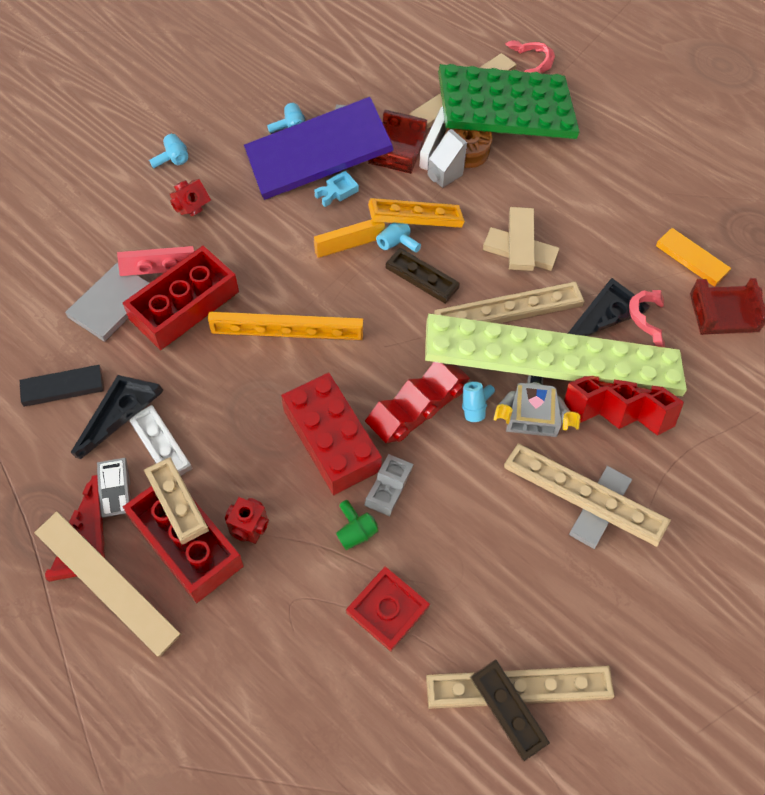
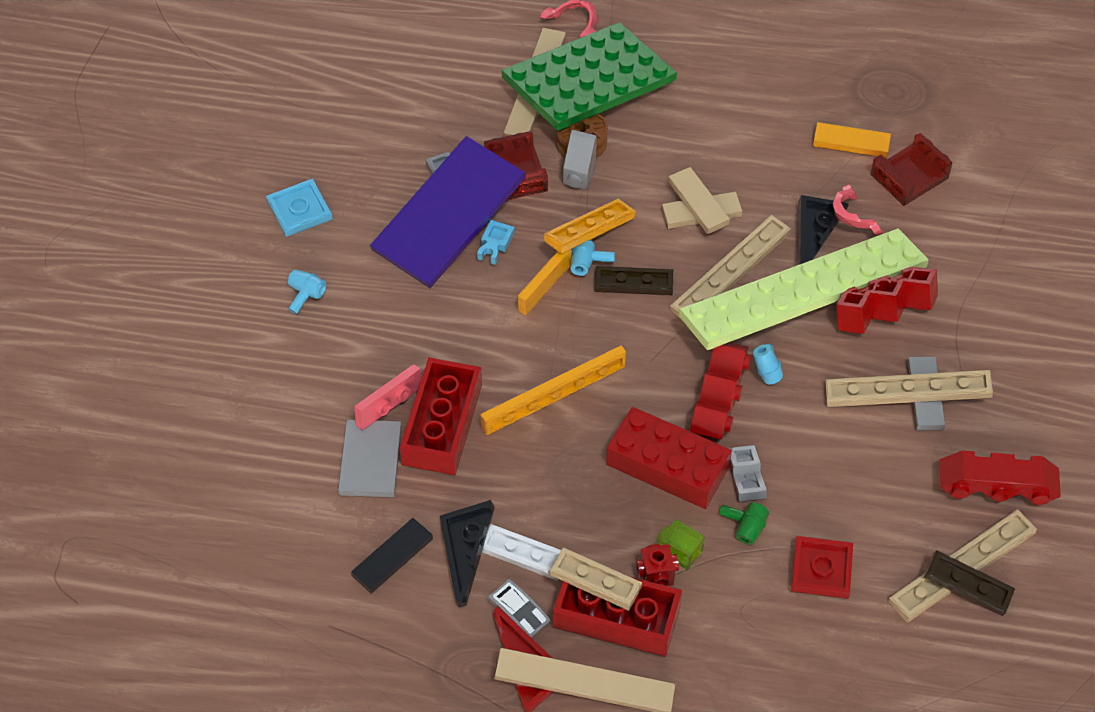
camera: 30 degrees left, 5 degrees down
red brick [169,179,211,216] -> none
medium azure piece [267,103,305,134] -> none
white tile [419,106,446,170] -> none
light grey torso [493,375,580,437] -> none
none -> medium azure tile [266,178,333,237]
none -> clear neon green brick [658,519,705,571]
none -> red brick [940,450,1061,505]

